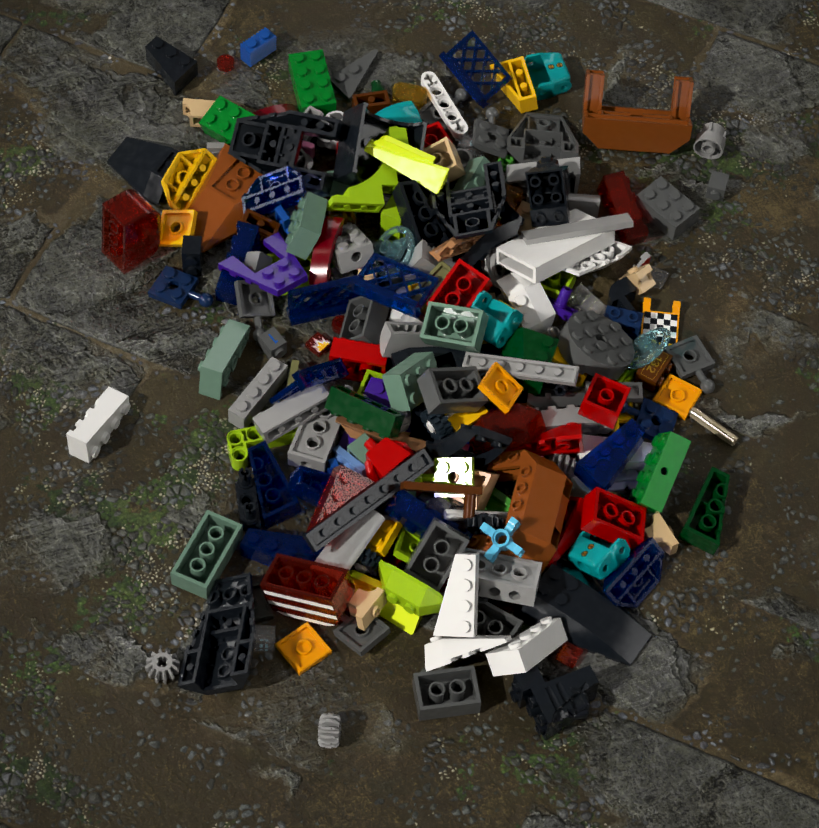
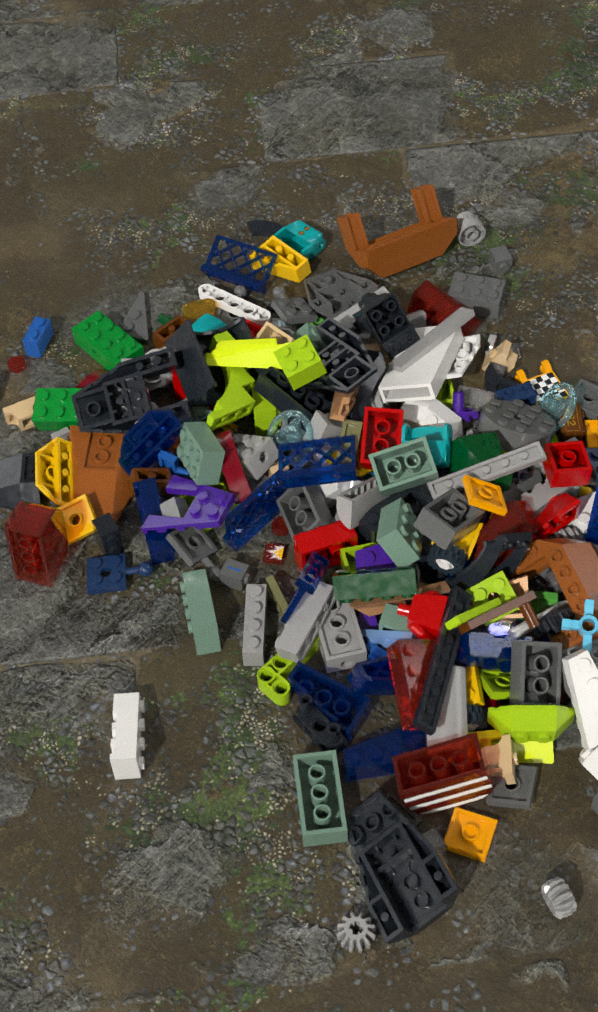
camera: 25 degrees left, 5 degrees down
none -> black tile [247,220,283,240]
none -> lime brick [273,334,327,390]
none -> lime tile [444,597,502,630]

